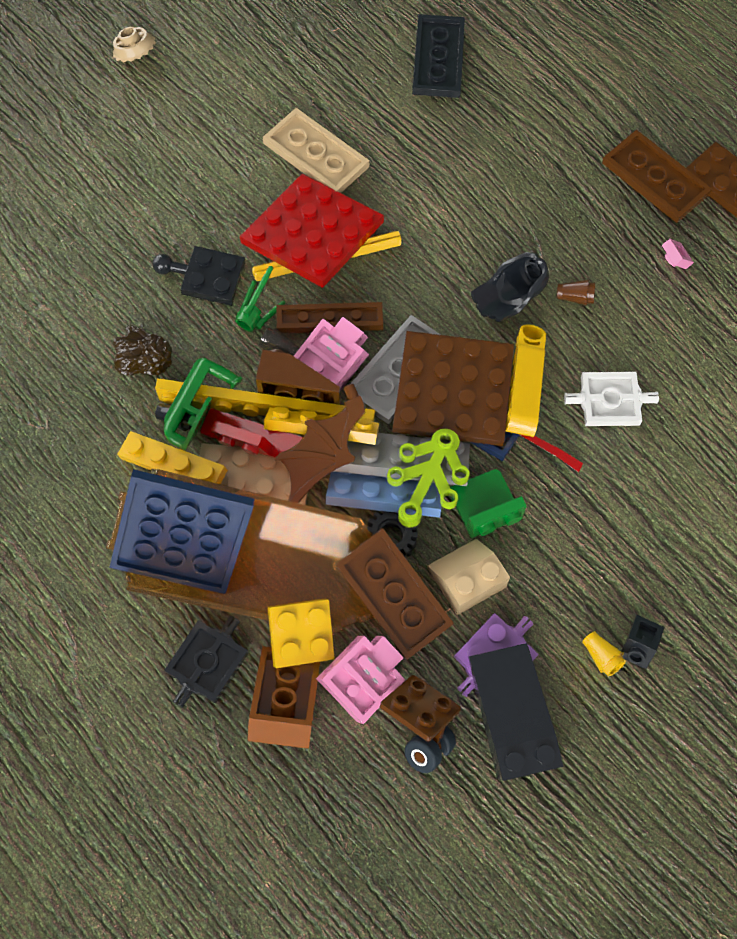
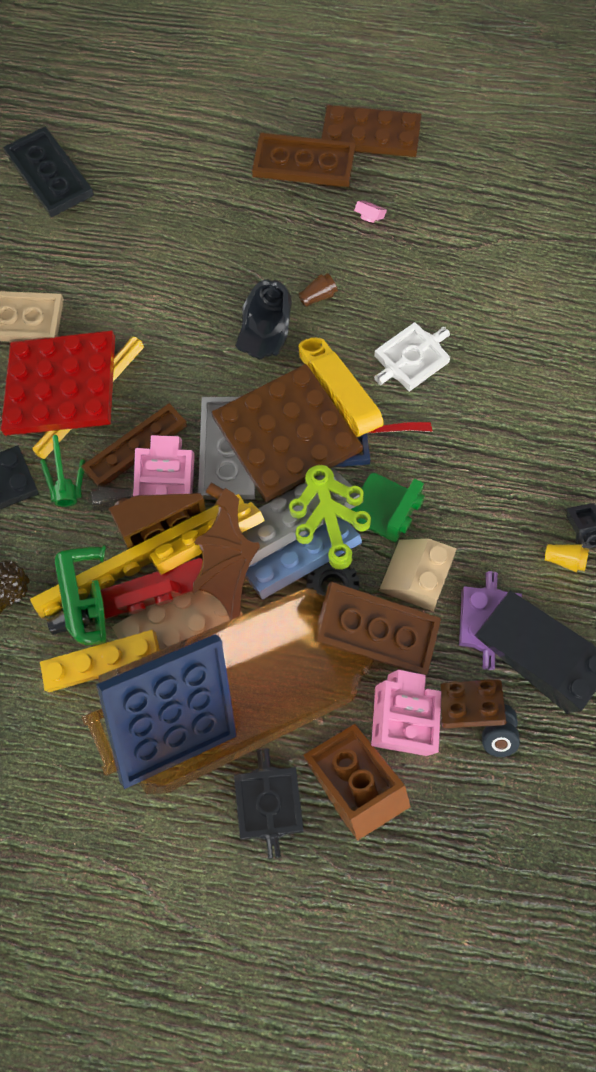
camera: 35 degrees left, 0 degrees up
yellow plate [267,599,335,668] -> none

